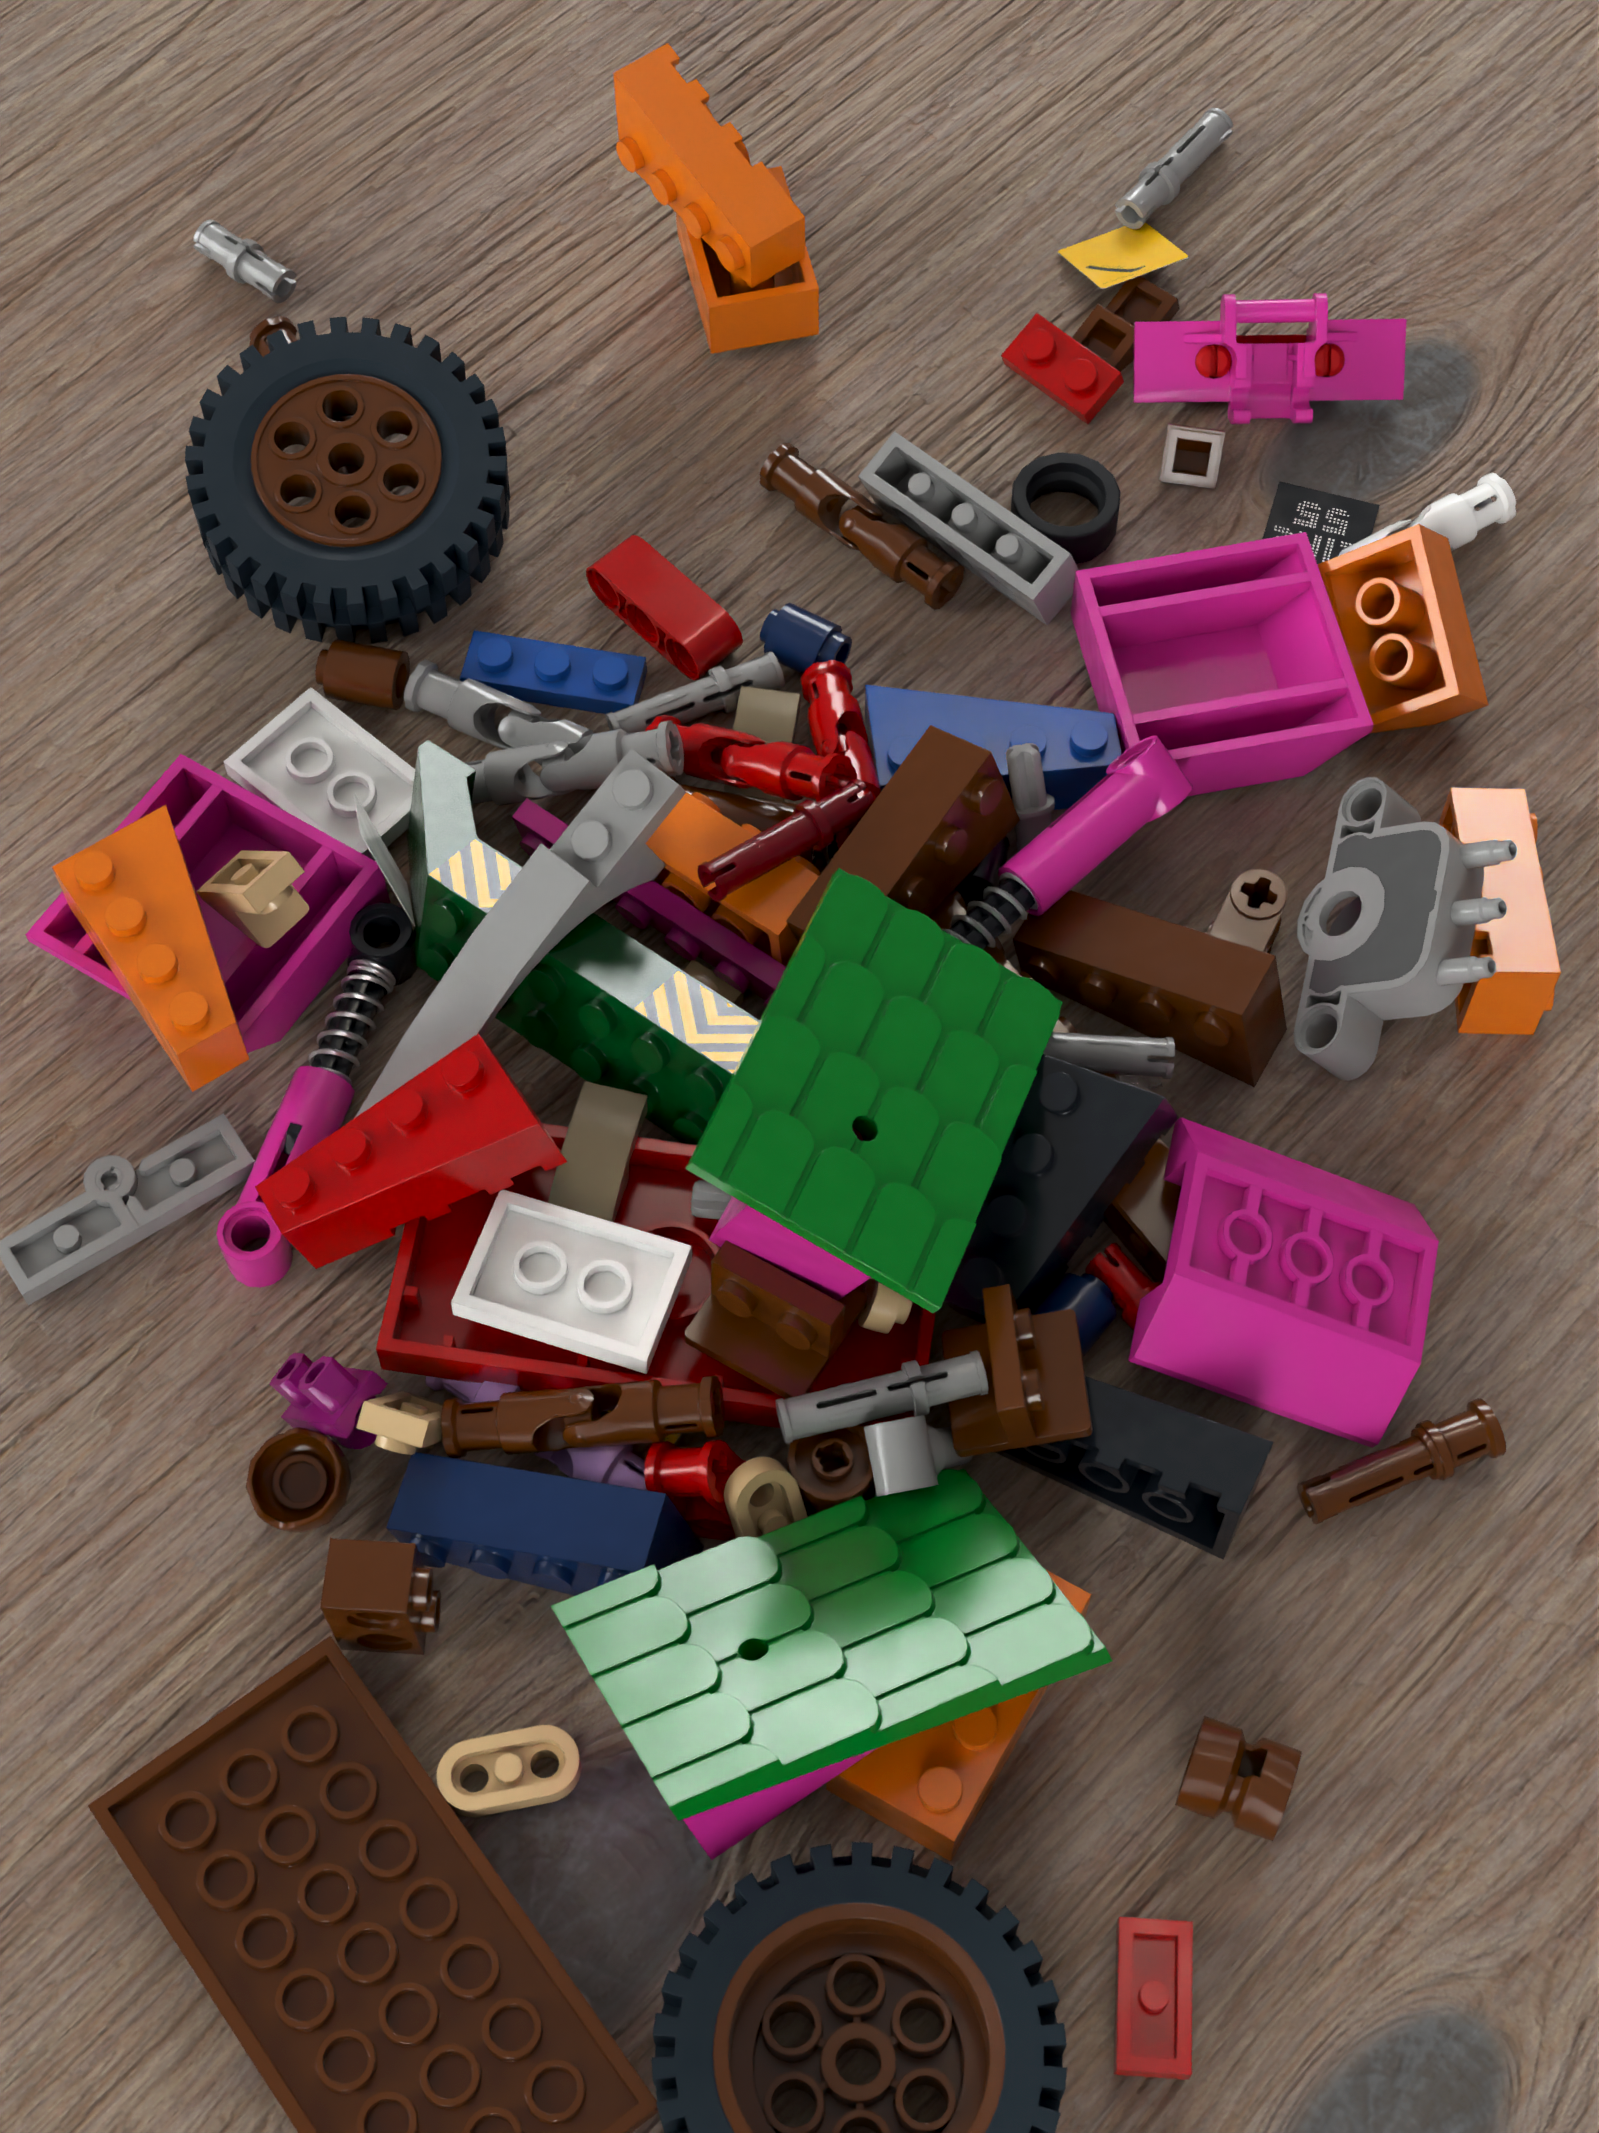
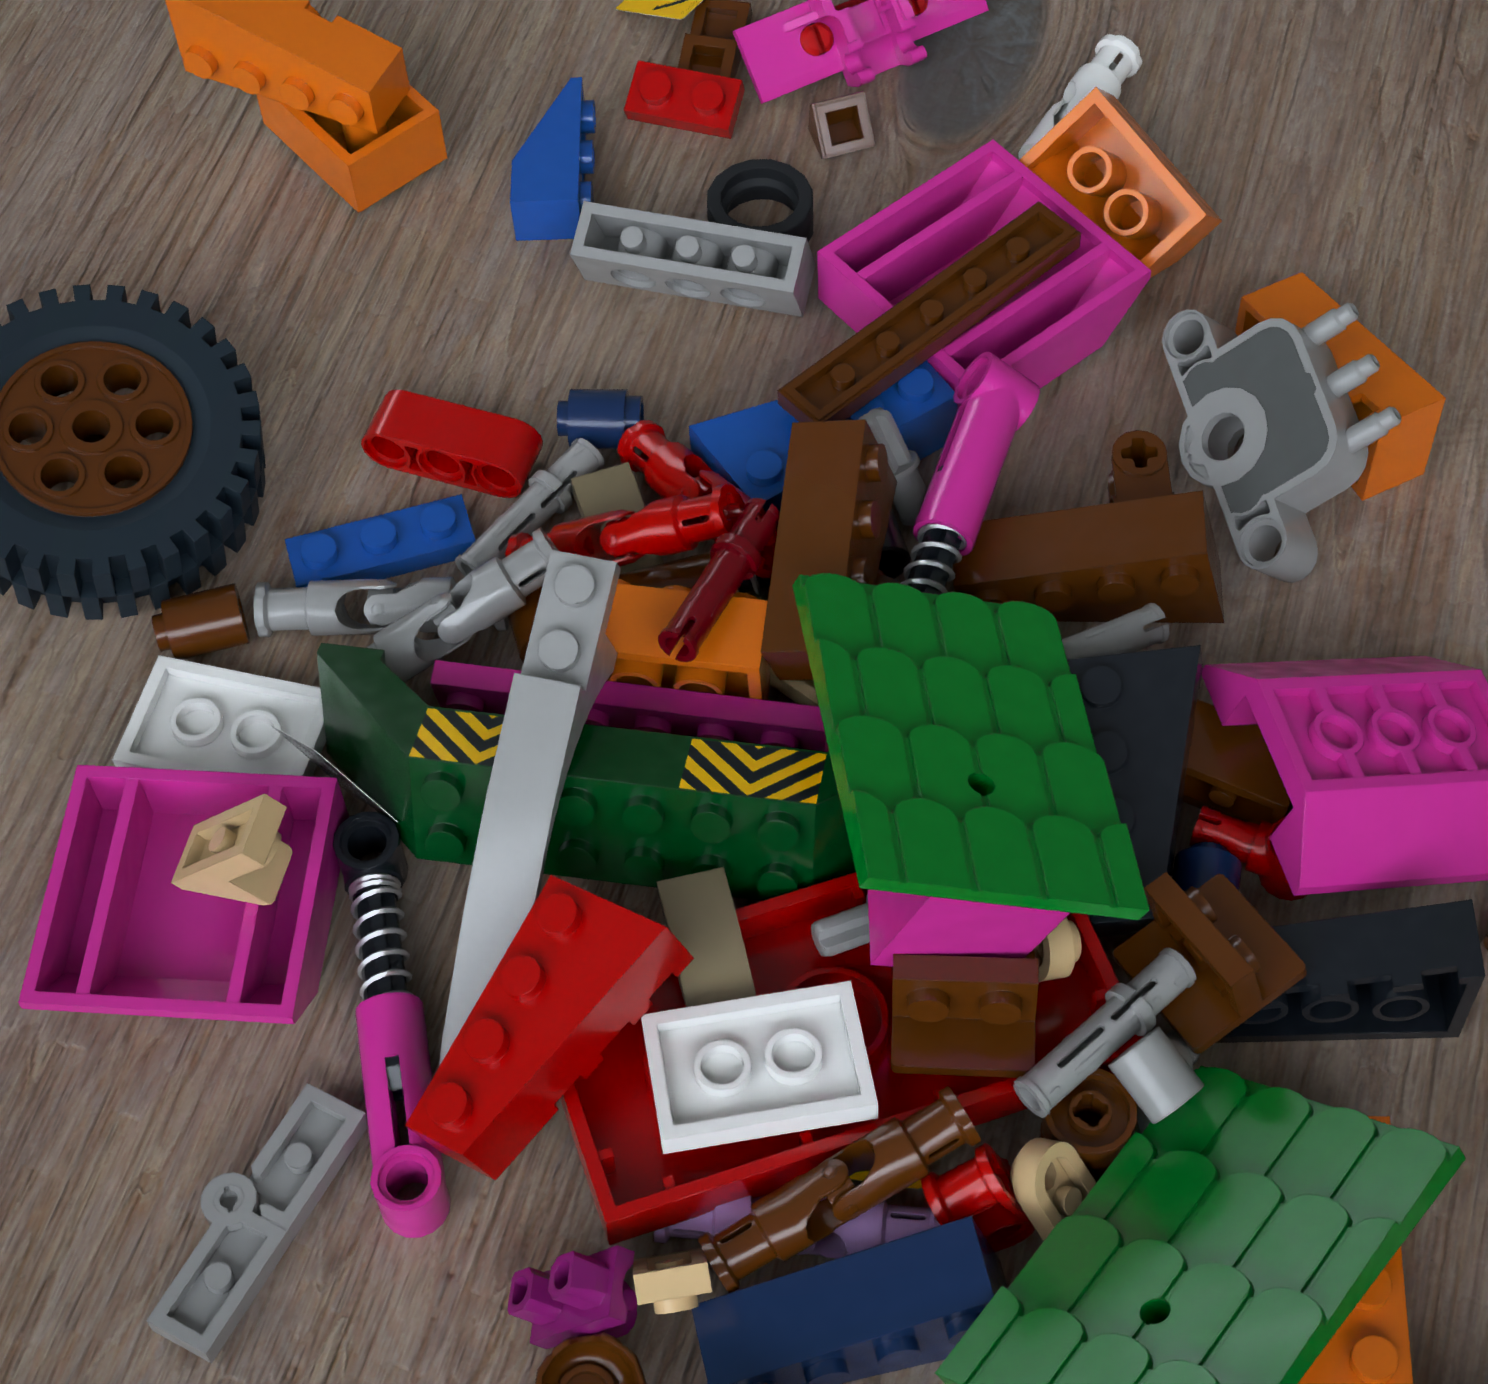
camera: 25 degrees left, 5 degrees down
orange wedge [52,805,249,1092] -> none
reddish brown piece [760,443,965,610] -> none
black sticker [1263,481,1379,564] -> none
none -> blue slope [510,77,596,241]
none -> reddish brown tile [777,202,1081,422]

